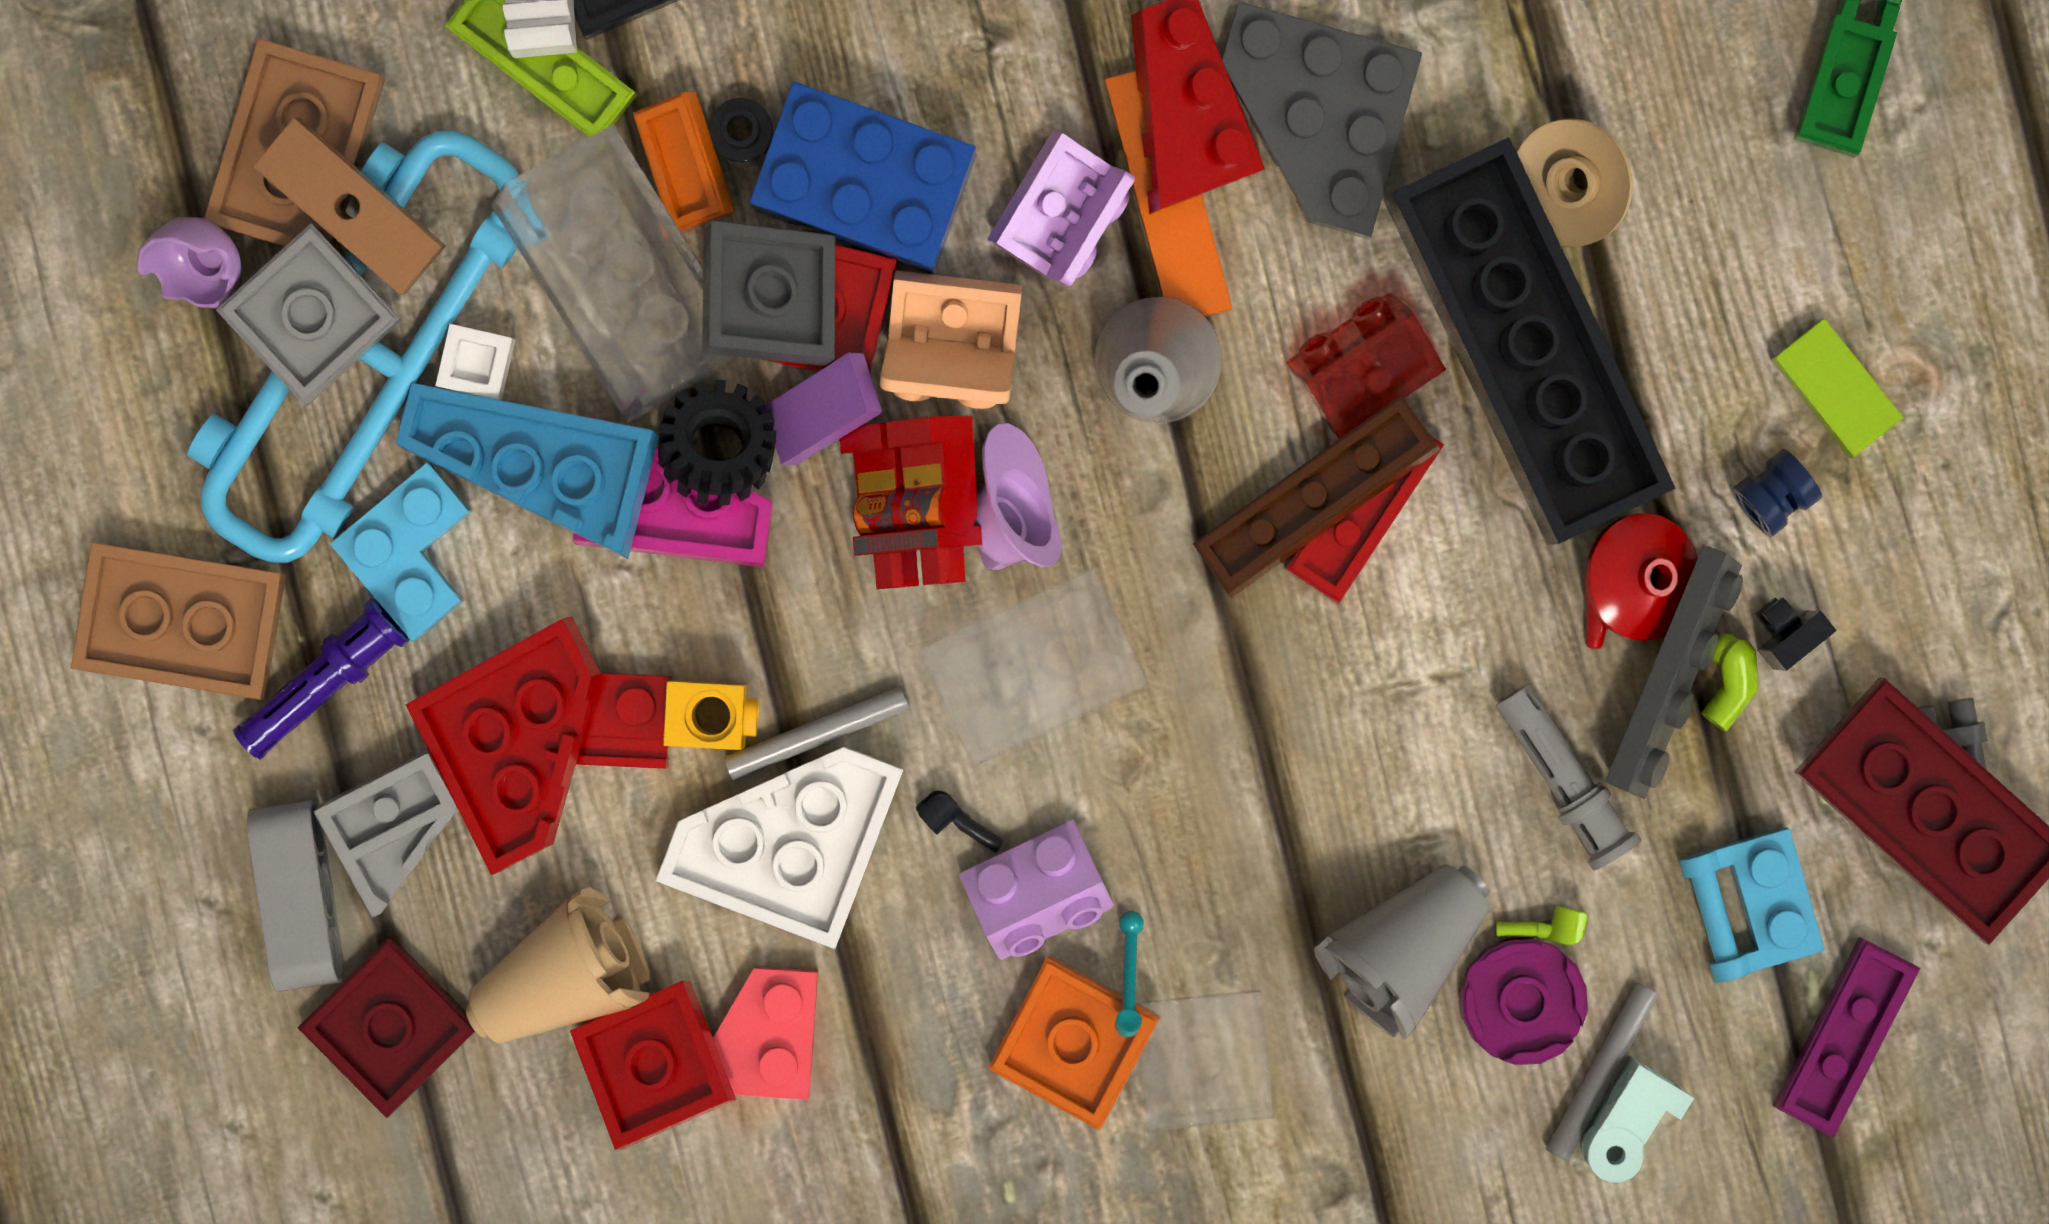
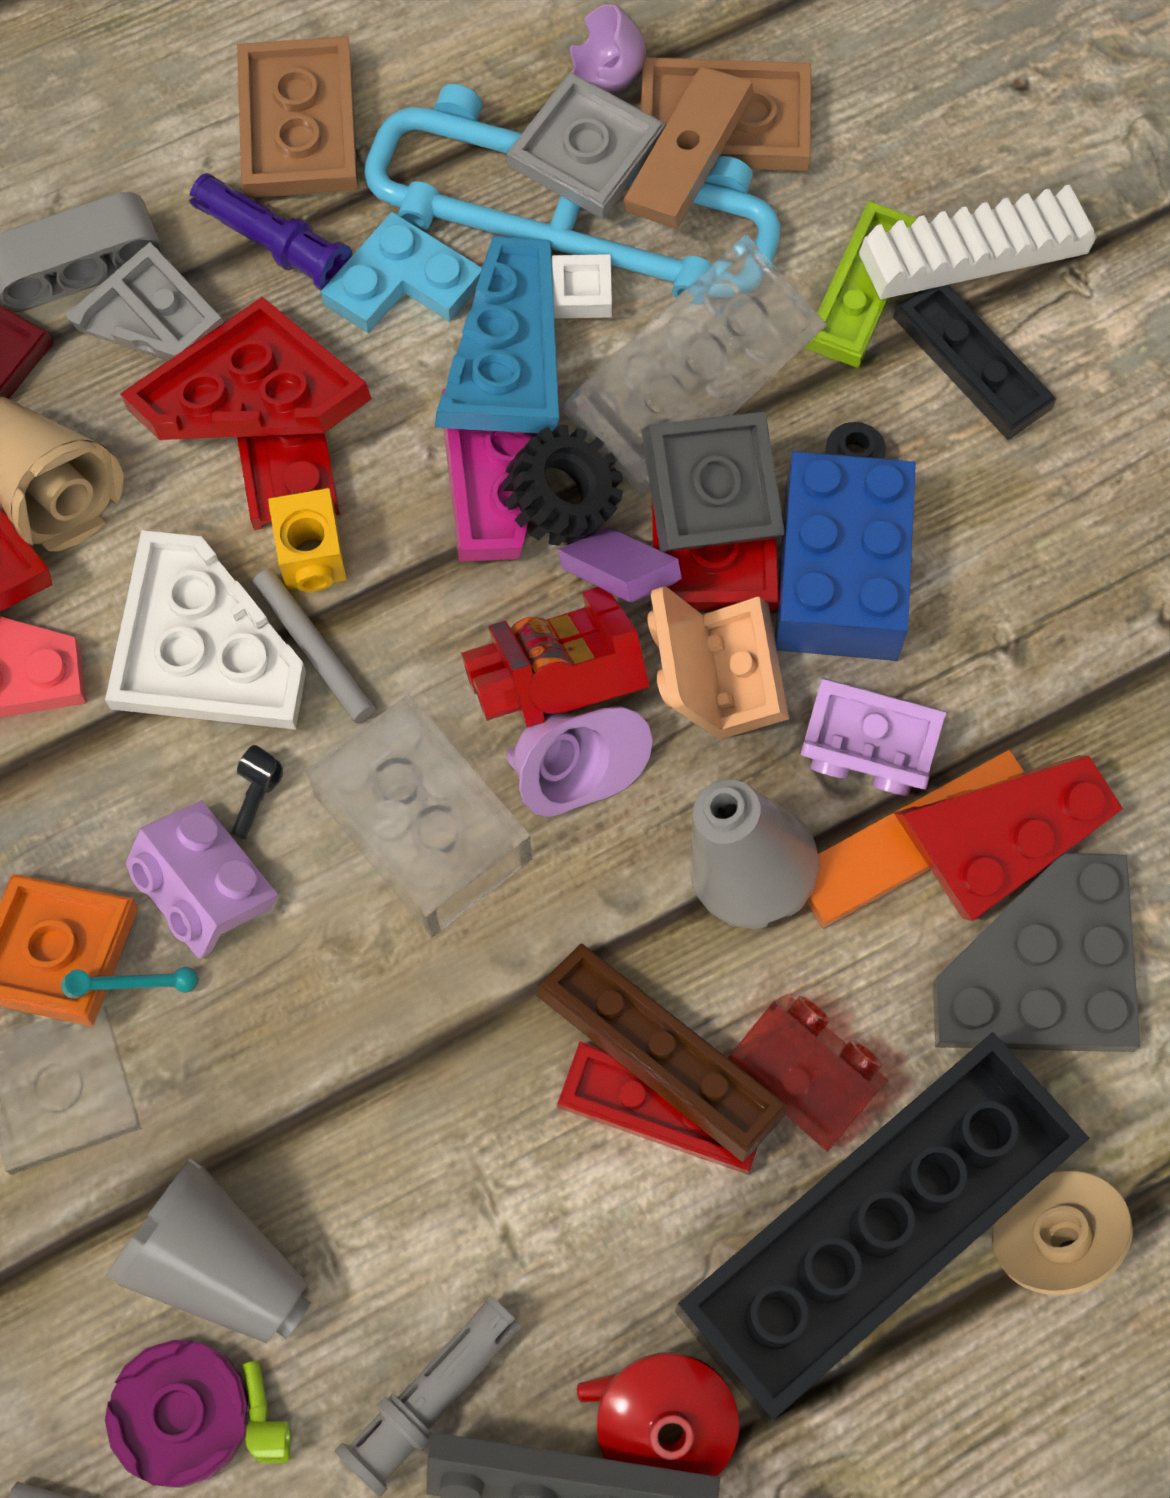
camera: 75 degrees right, 20 degrees down
orange tile [633,91,735,234] -> none

